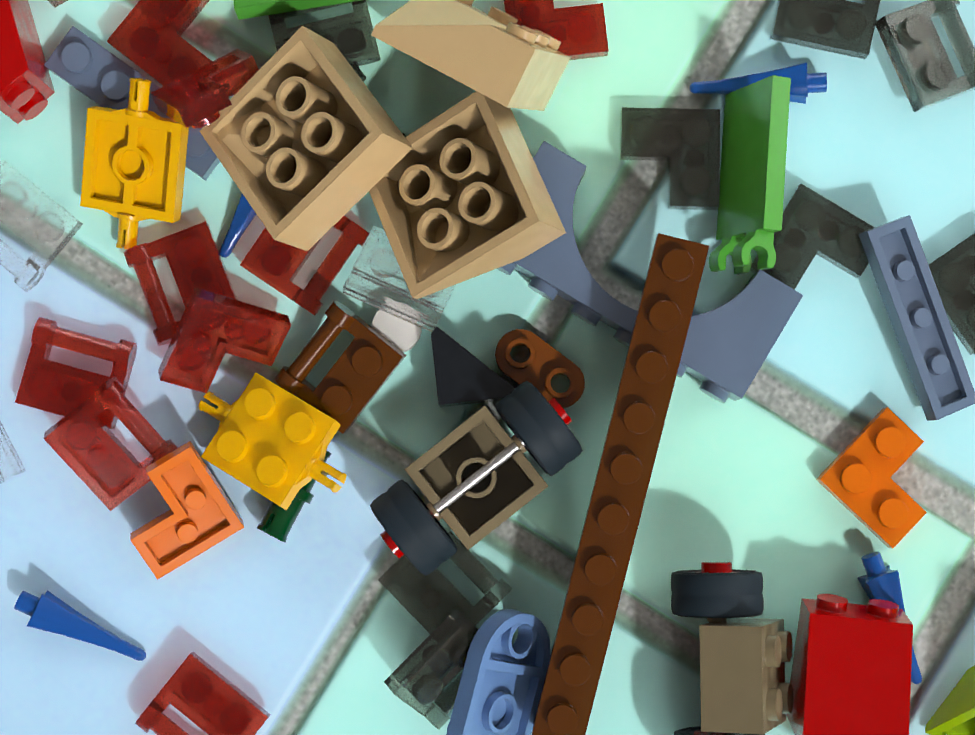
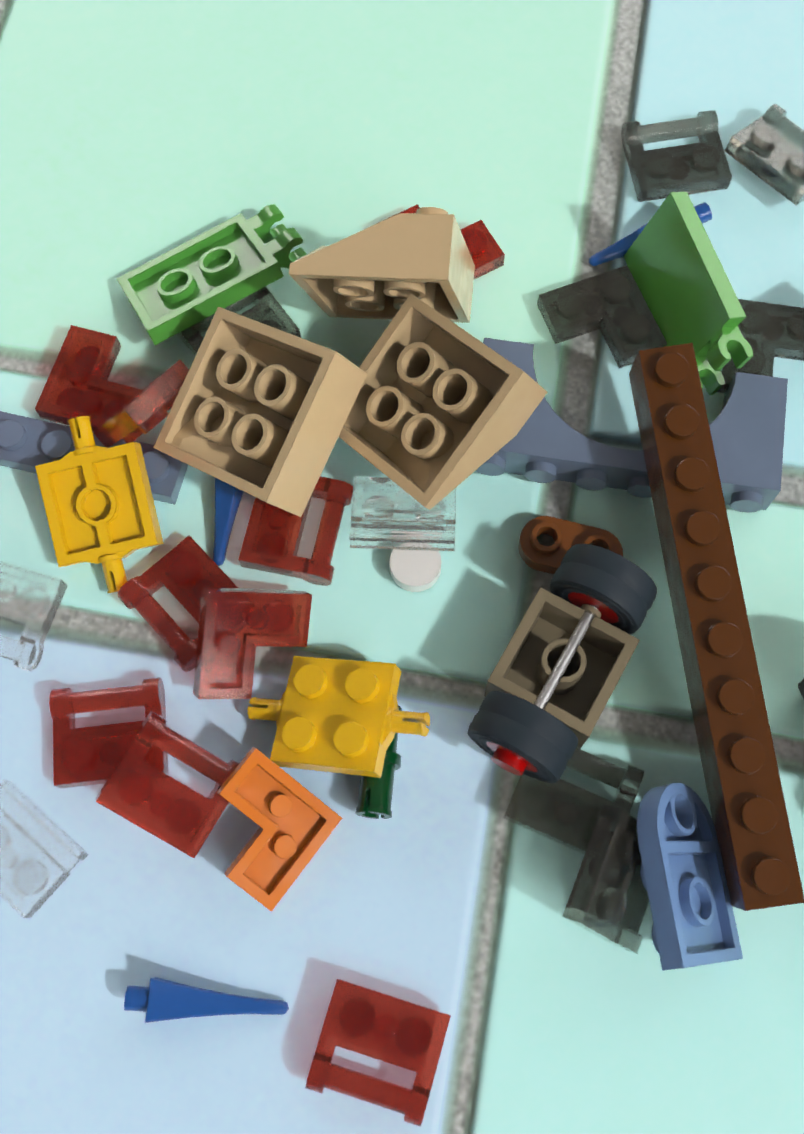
camera: 20 degrees left, 15 degrees down
reddish brown plate [274,300,407,434] -> none
black slope [431,327,515,407] -> none

